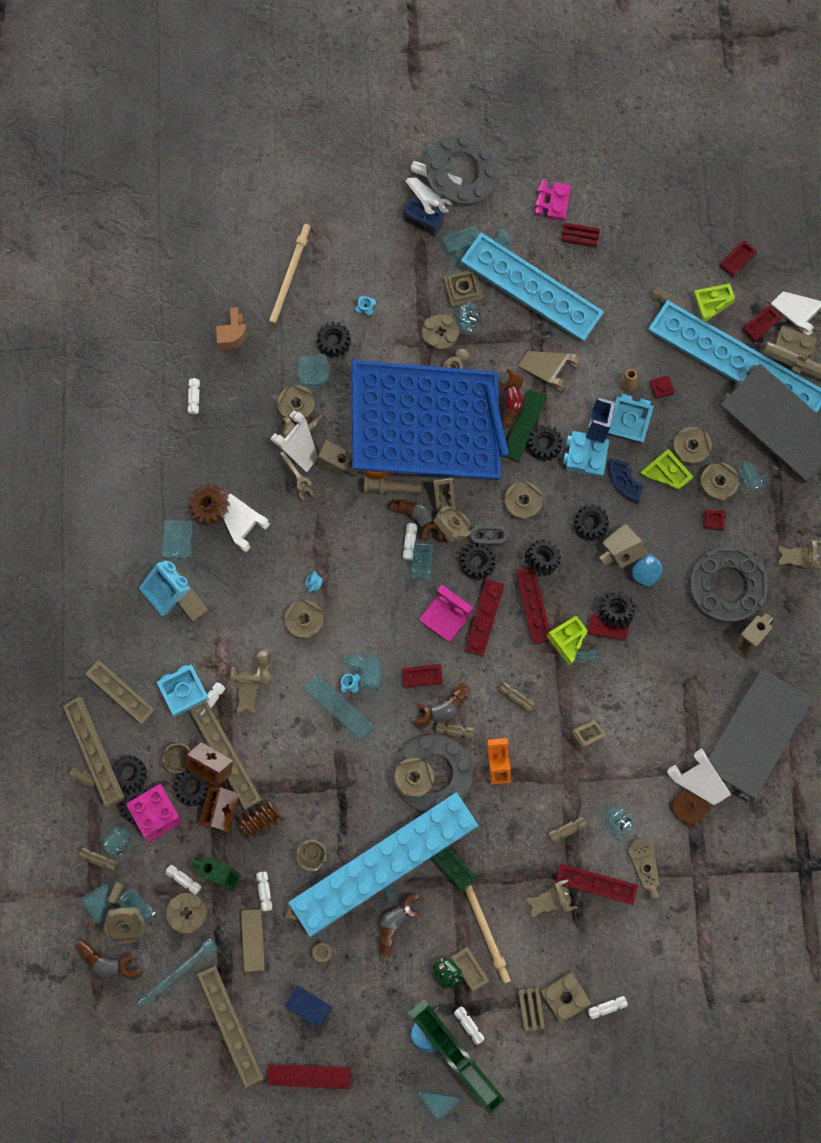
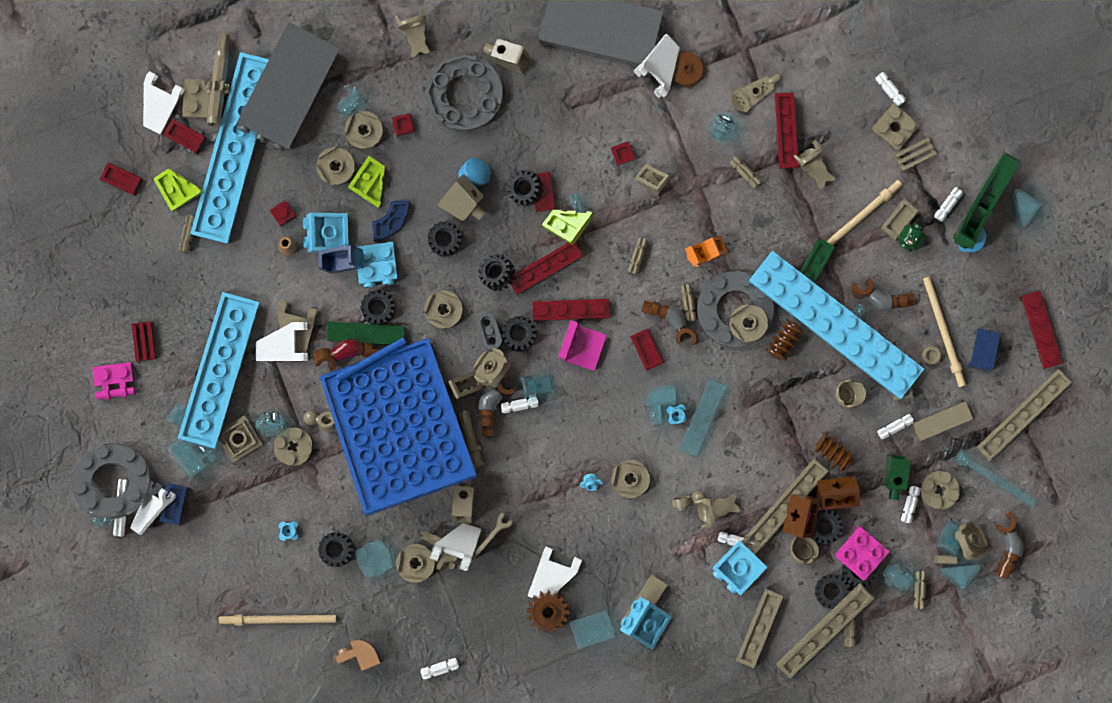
camera: 115 degrees left, 10 degrees up
none -> white flag [256,322,308,361]
none -> dark red plate [611,141,635,166]
none -> reddish brown piece [765,318,805,361]
none -> tan bar [923,276,966,387]

